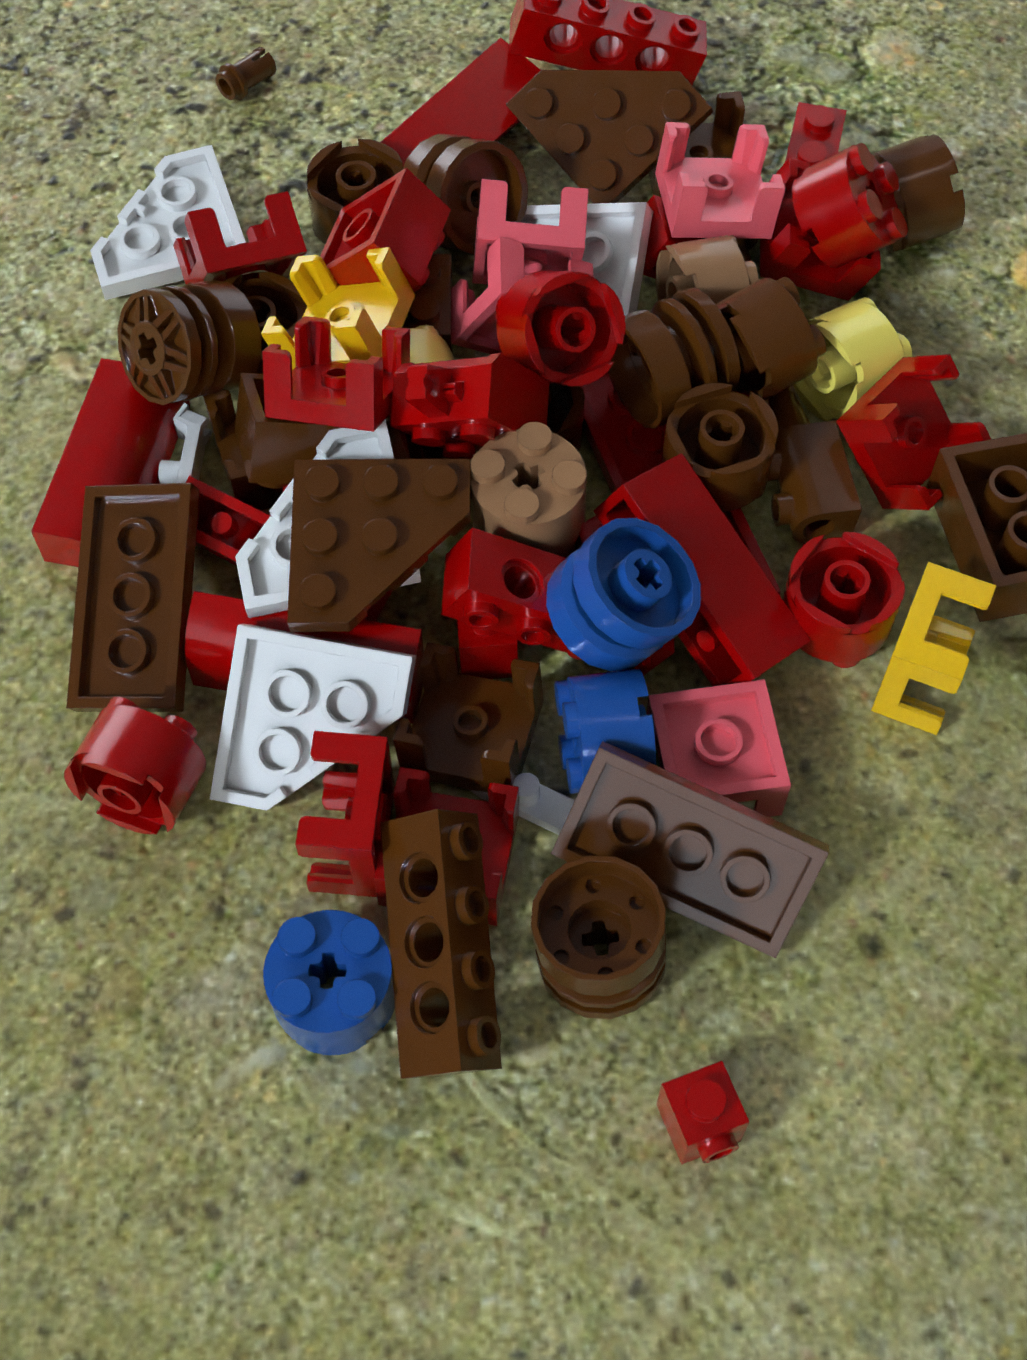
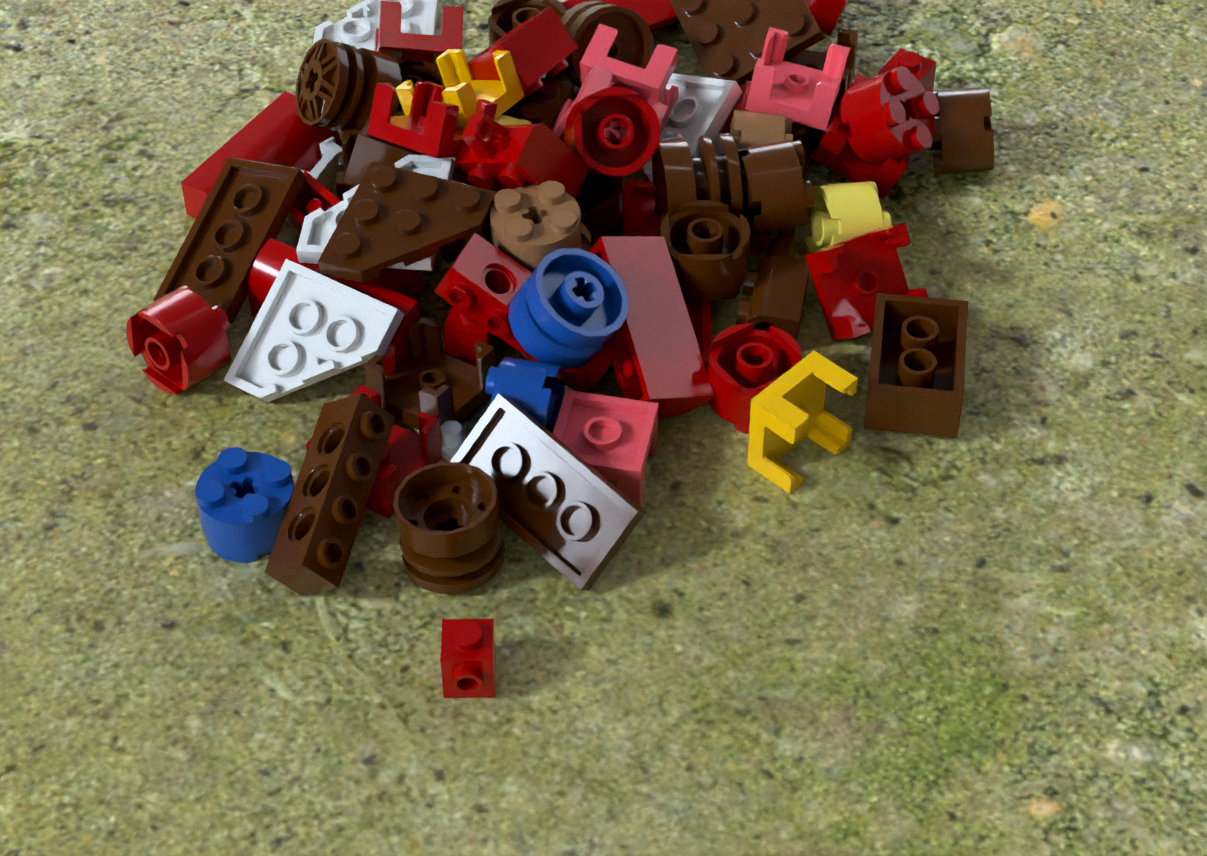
camera: 20 degrees right, 15 degrees down
red panel [295,731,395,897] -> none

